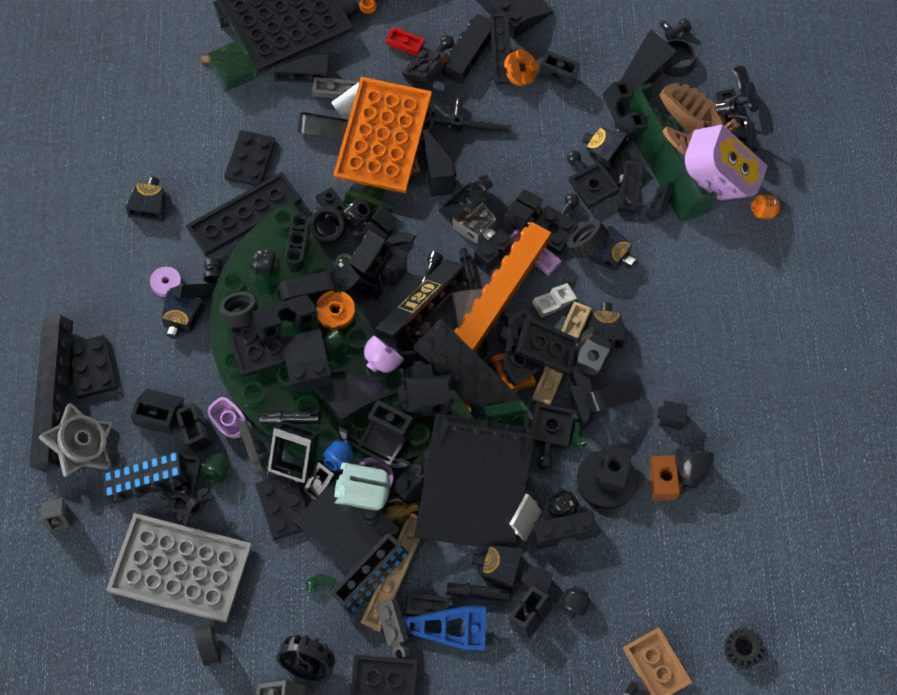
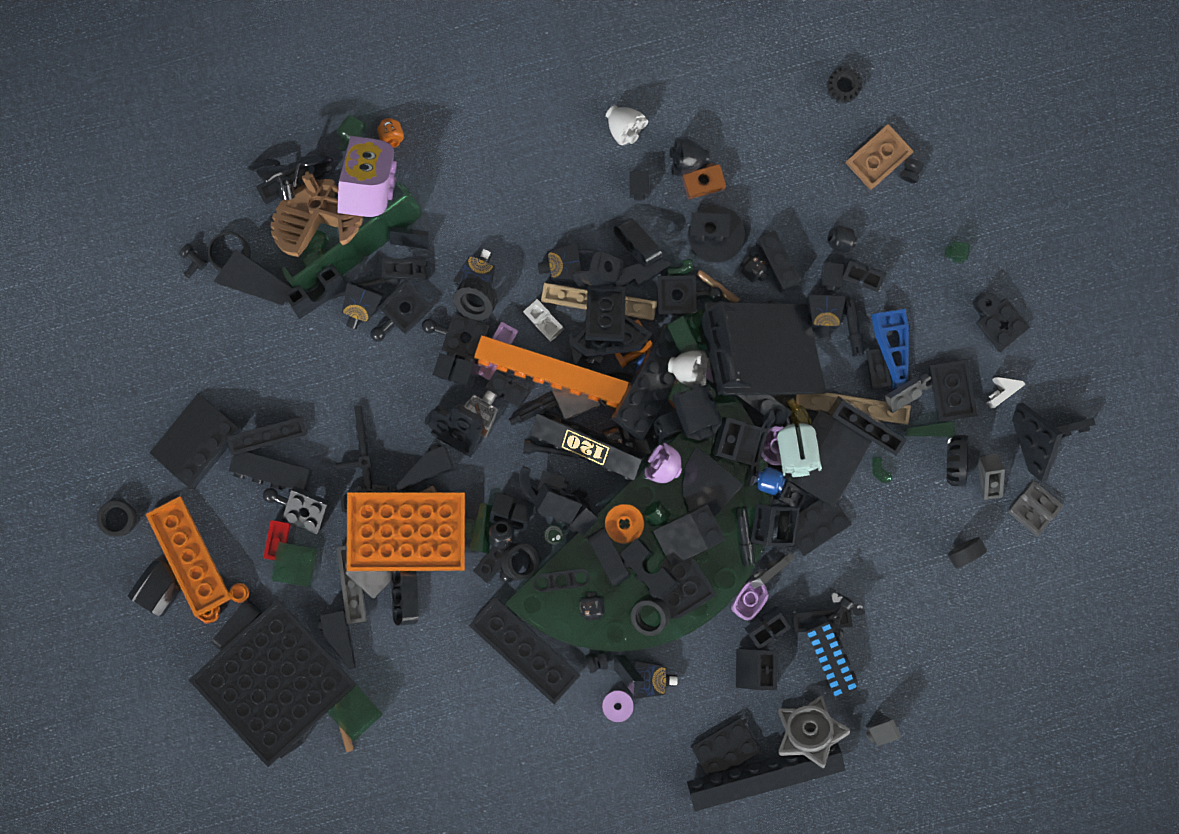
camera: 105 degrees left, 20 degrees up
light grey plate [107,513,252,624] -> none
black torso [125,176,165,222] -> none
clear green head [201,453,231,484] -> none
black plate [224,130,276,186] -> none
orange plate [504,49,539,86] -> none
white piece [510,494,542,541] -> none
black brick [539,51,581,89] -> none
none -> clear green plate [271,542,317,587]
none -> clear green piece [337,115,366,152]
none -> white piece [606,105,648,145]
none -> white piece [668,351,710,387]
none -> medium nougat piece [696,269,740,303]
none -> clear green piece [904,421,956,437]

